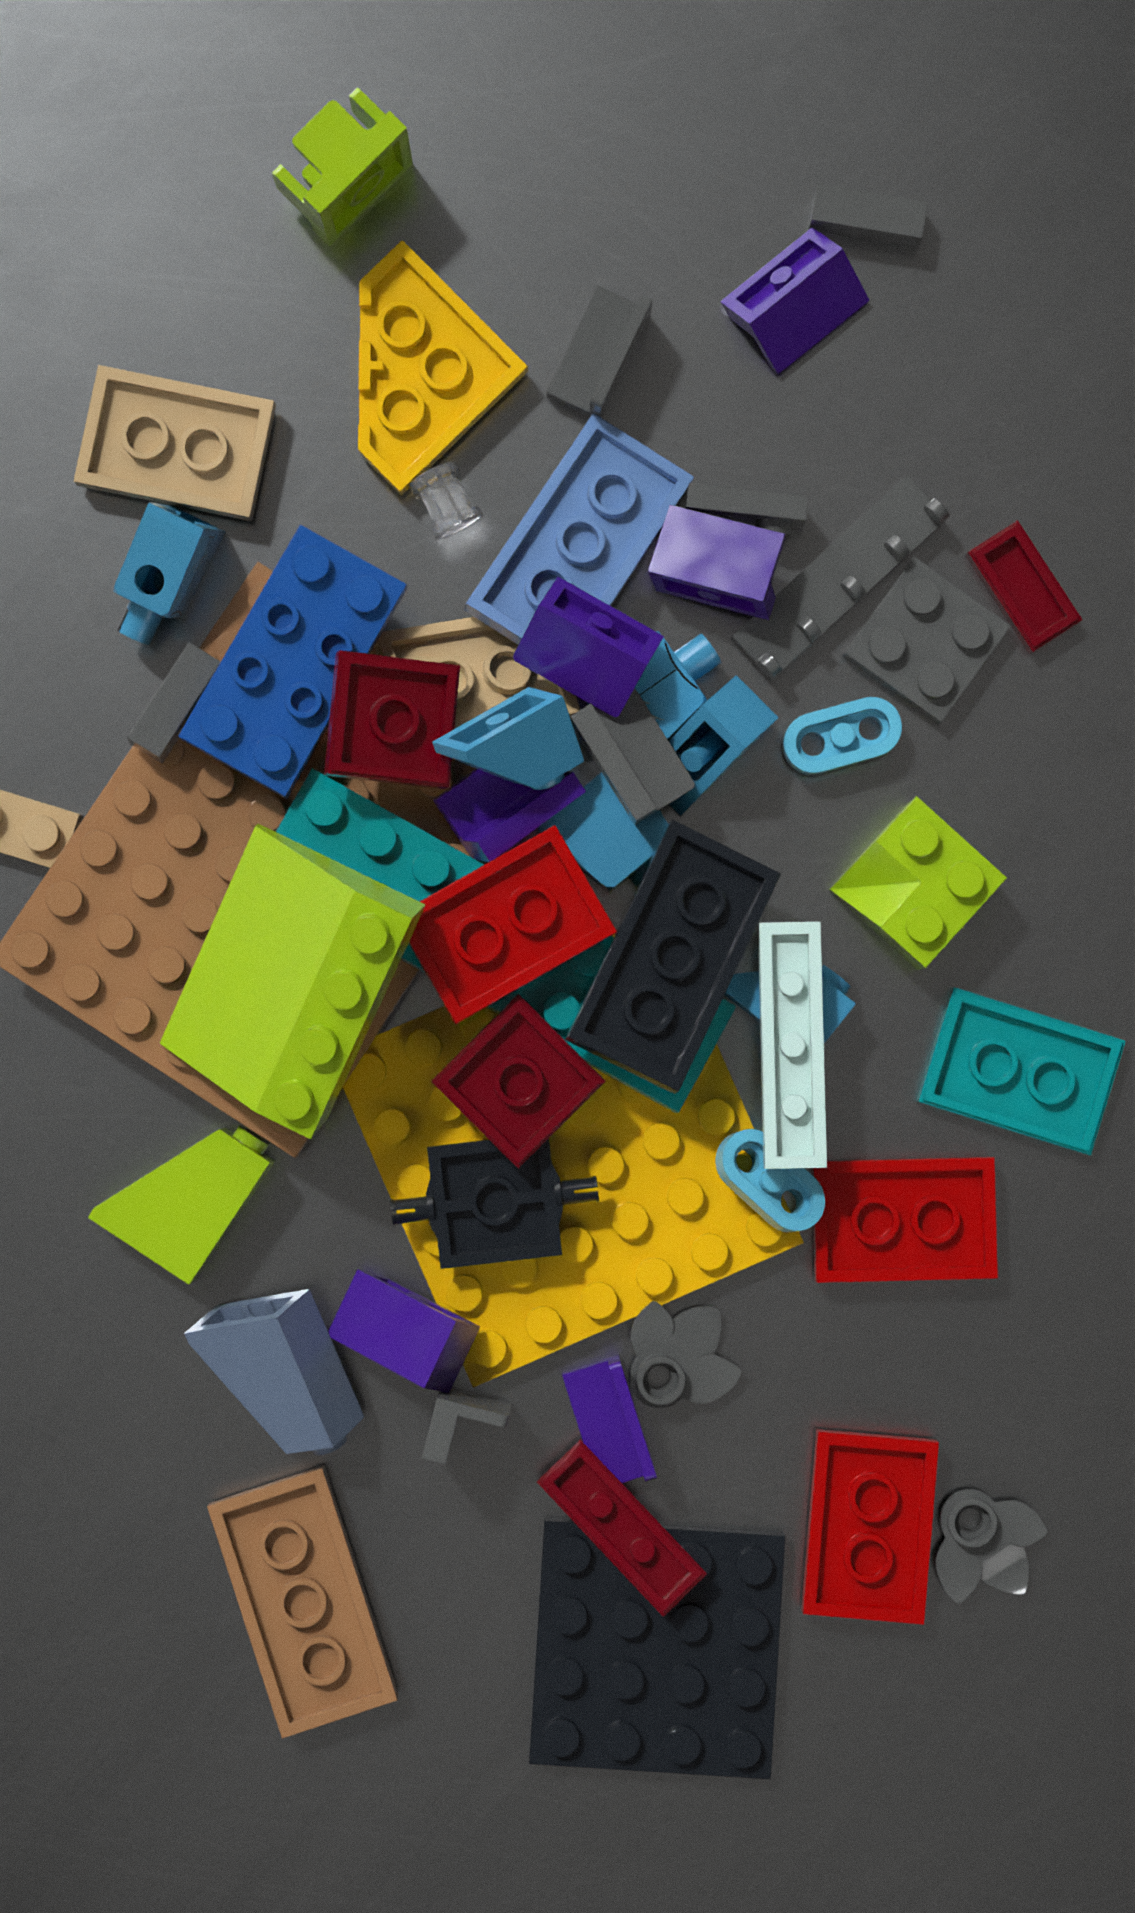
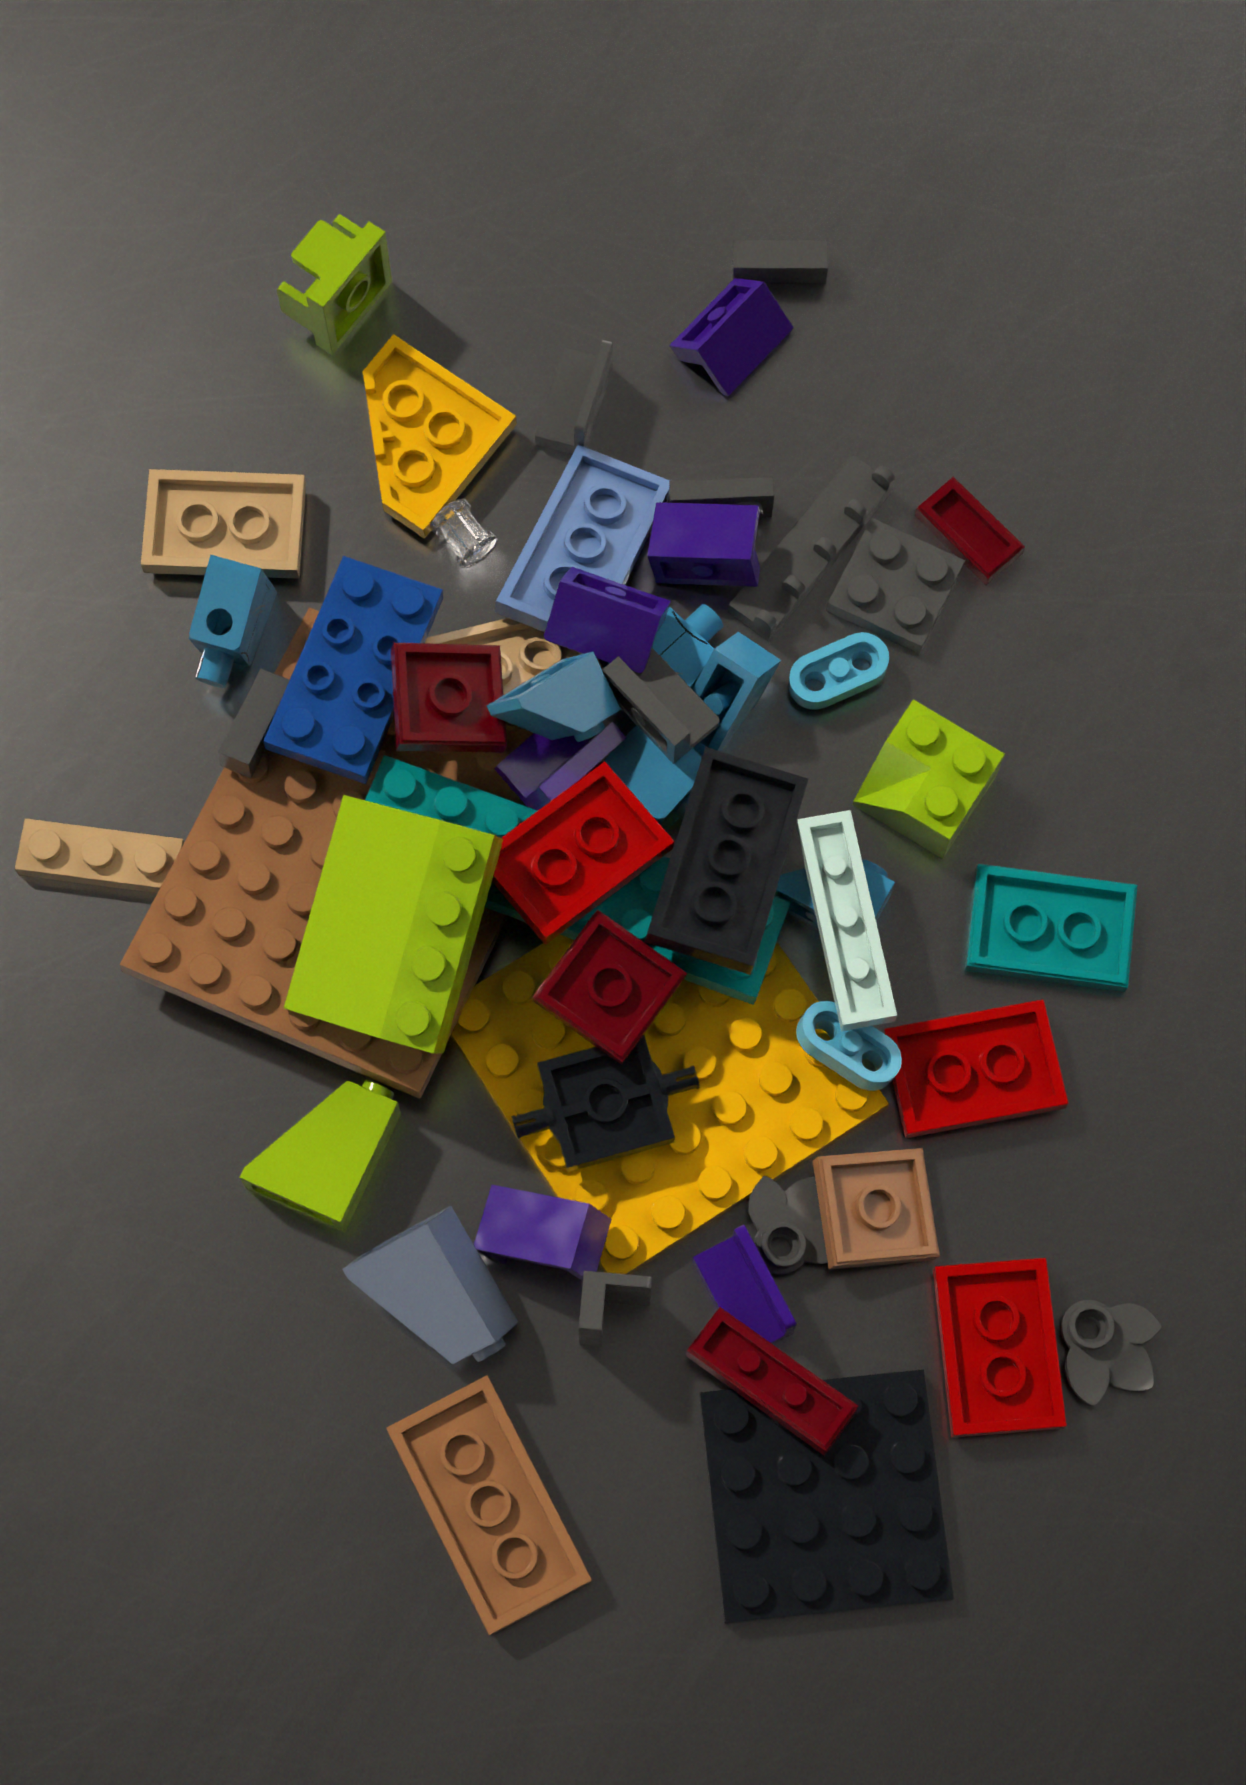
camera: 10 degrees left, 15 degrees down
none -> medium nougat tile [813,1148,940,1270]

